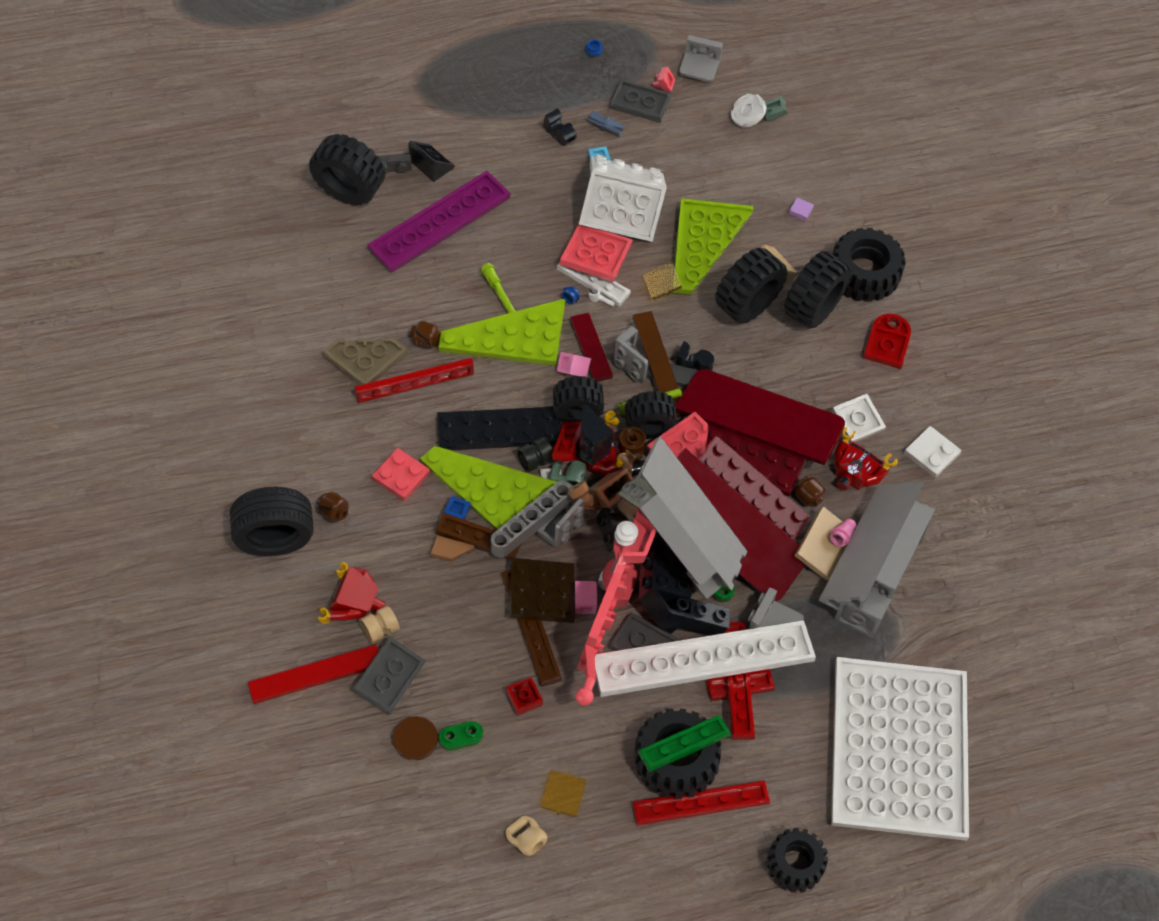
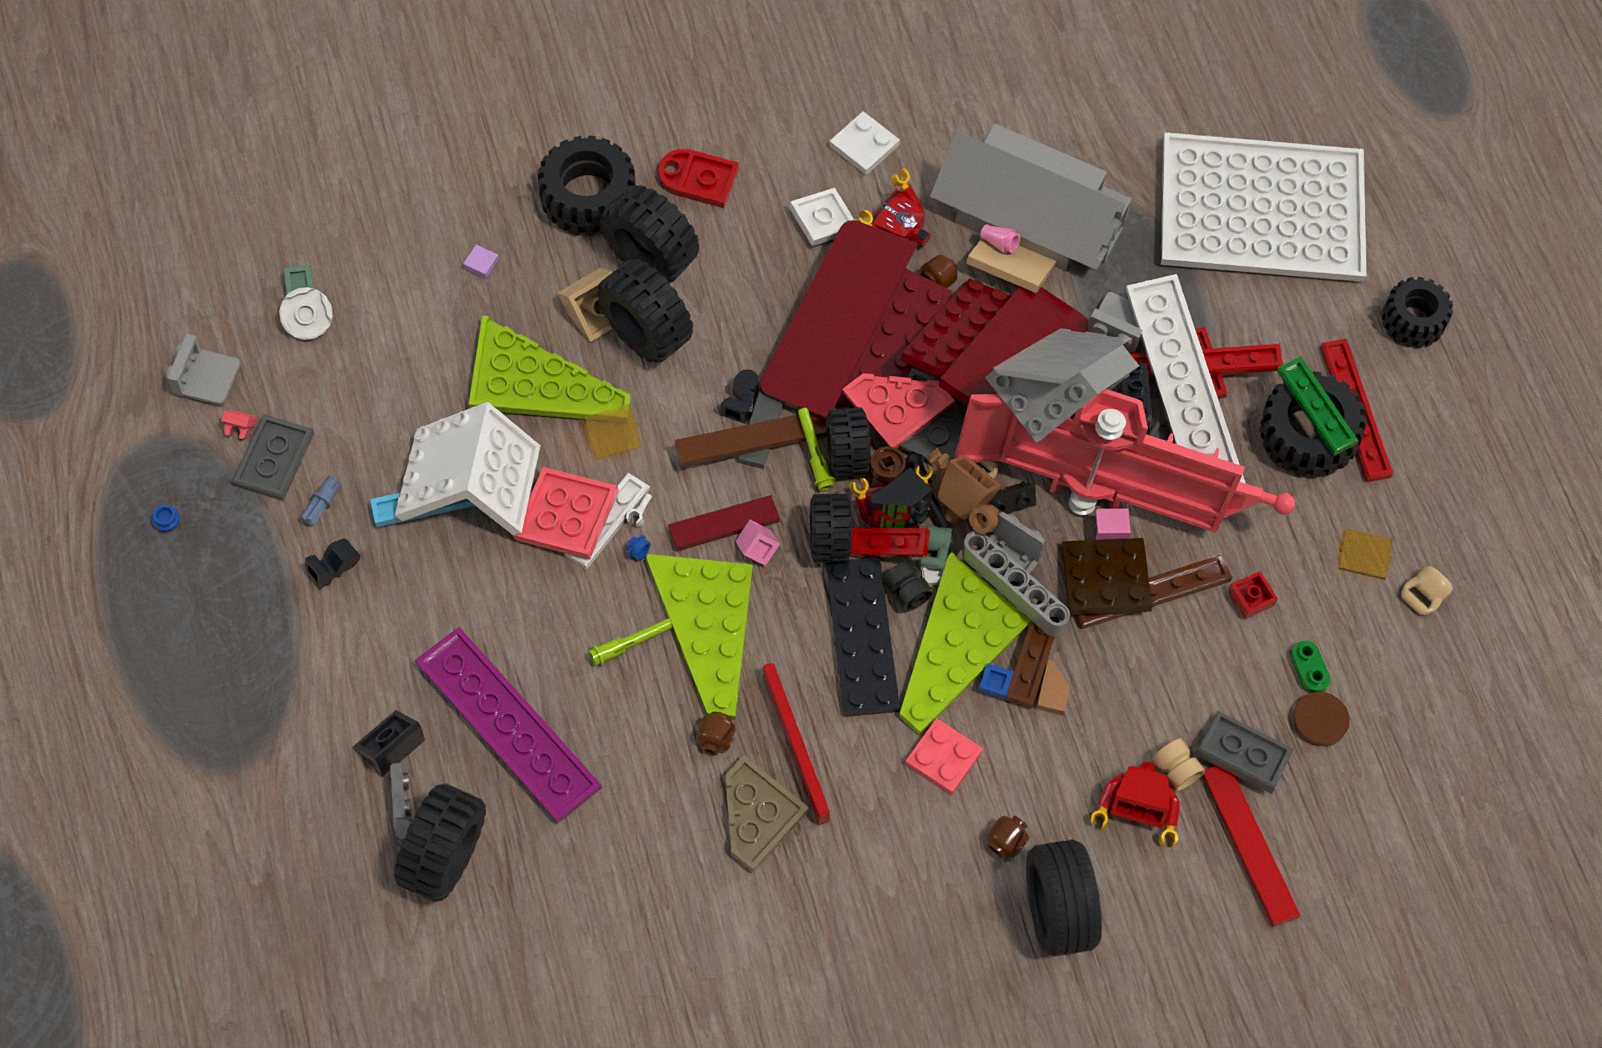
camera: 90 degrees left, 5 degrees up
light grey bracket [613,326,648,384] -> none

